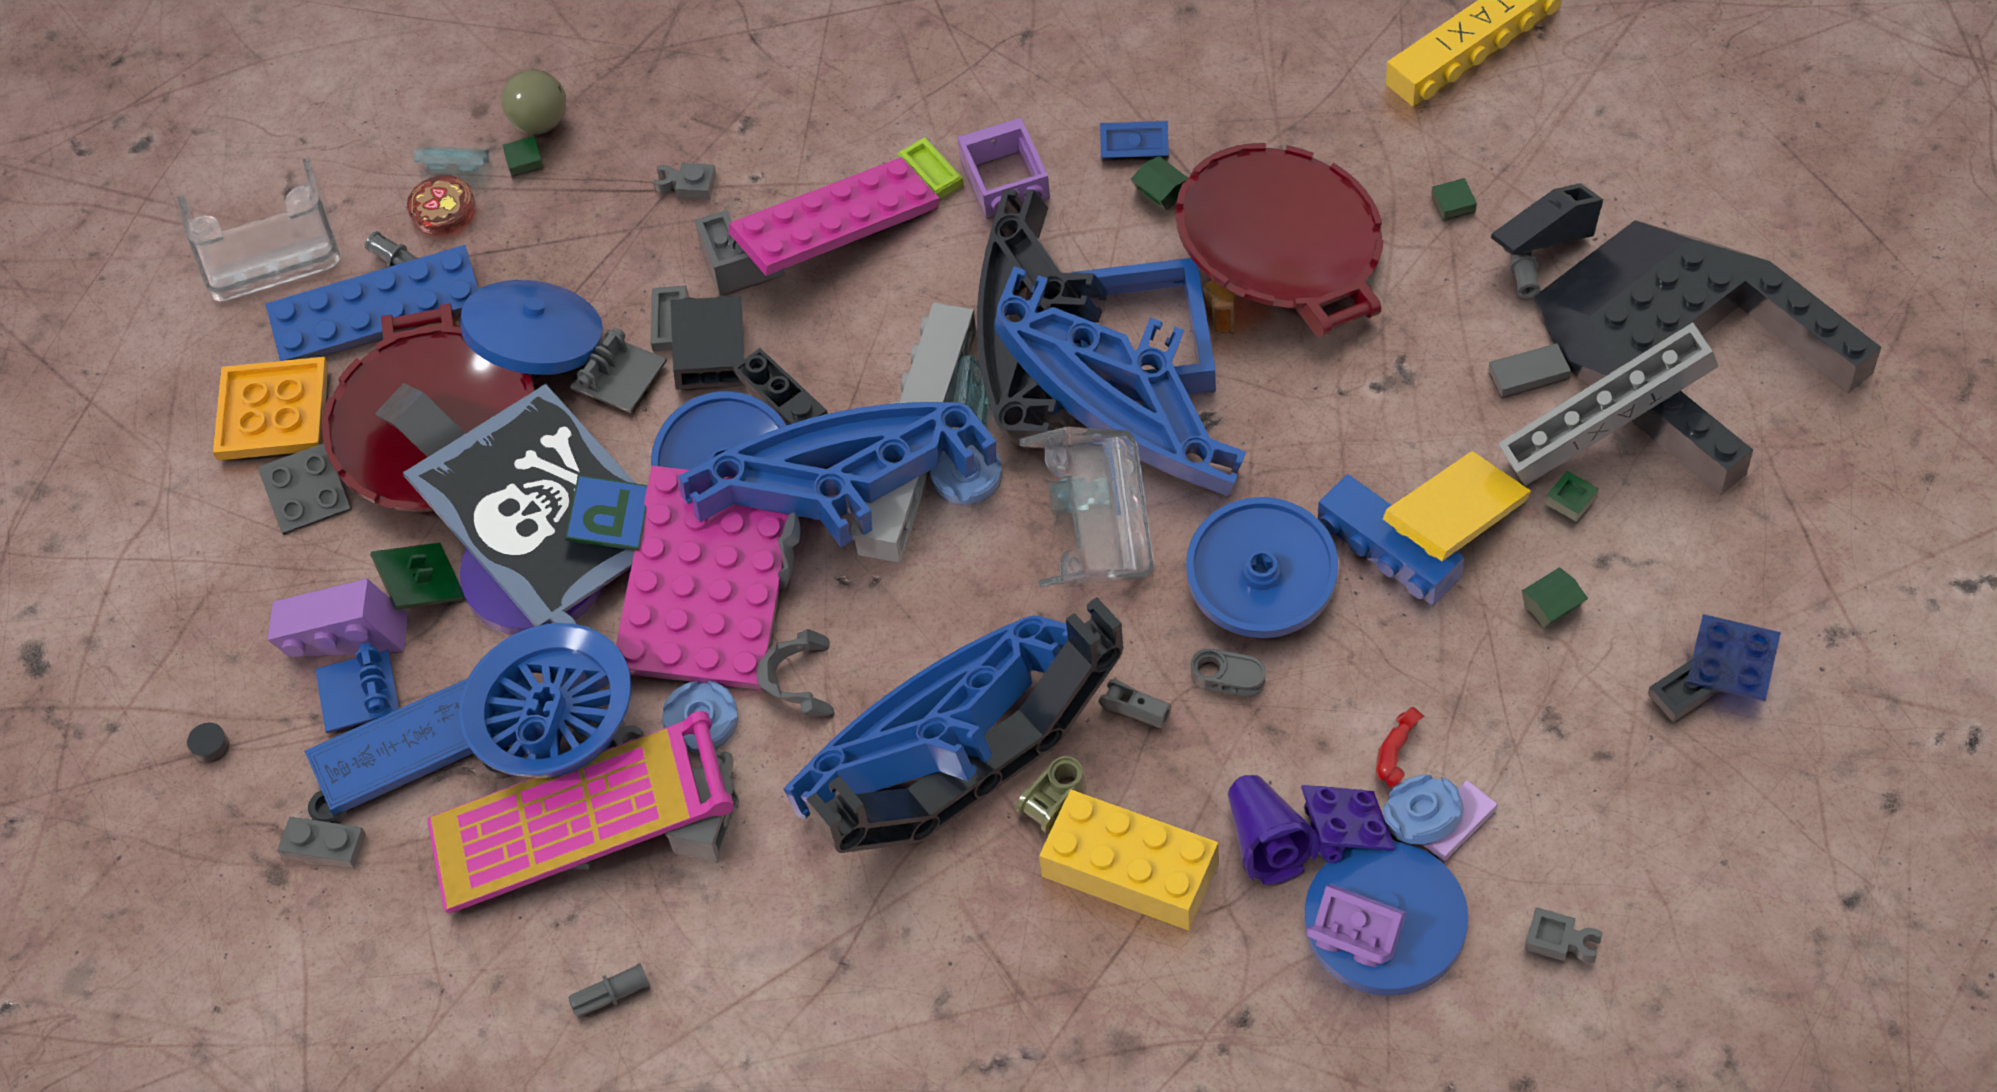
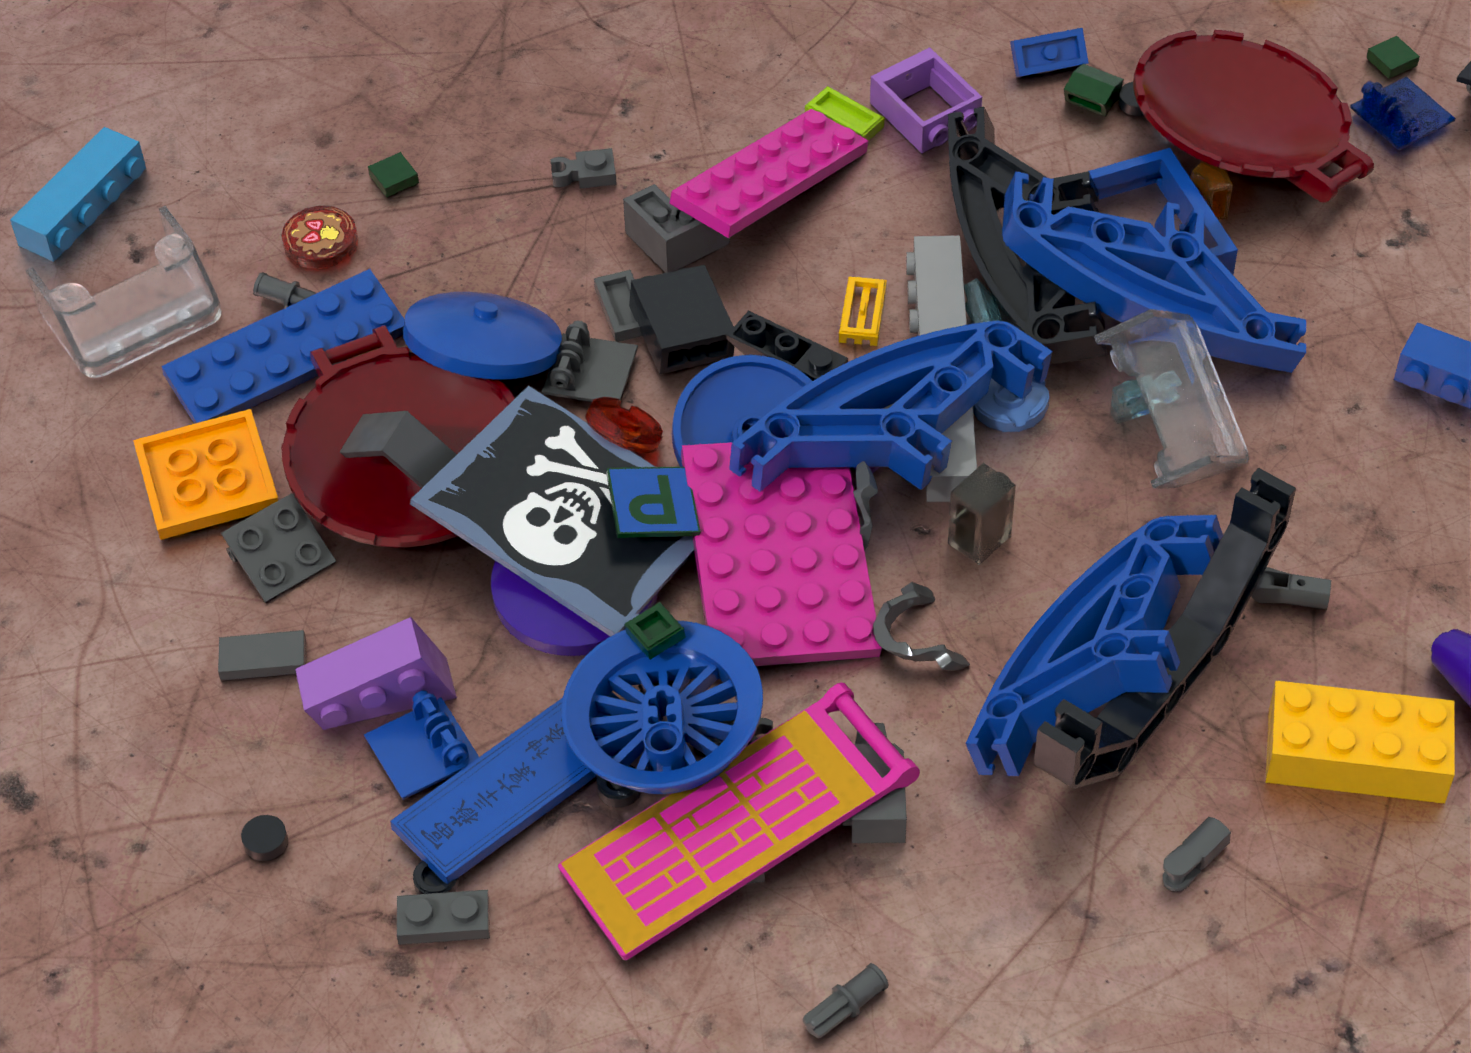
camera: 20 degrees left, 5 degrees down
dark green piece [370,542,465,610] -> none
clear light blue plate [414,146,489,171] -> none
olive helmet [501,69,566,136] -> none
medium blue tile [662,681,739,753] -> none
olive piece [1015,756,1086,834] -> none
blue dish [1186,497,1338,638] -> none
dark grey piece [1191,649,1265,697] -> none
none -> dark azure brick [10,127,146,262]
none -> dark grey tile [218,630,306,681]
none -> clear red tile [585,397,663,453]
none -> dark green tile [624,602,686,660]
none -> yellow tile [839,276,887,346]
none -> clear smoke piece [948,463,1016,565]
none -> dark grey bar [1162,817,1231,892]
none -> clear blue hinge [1350,76,1456,150]

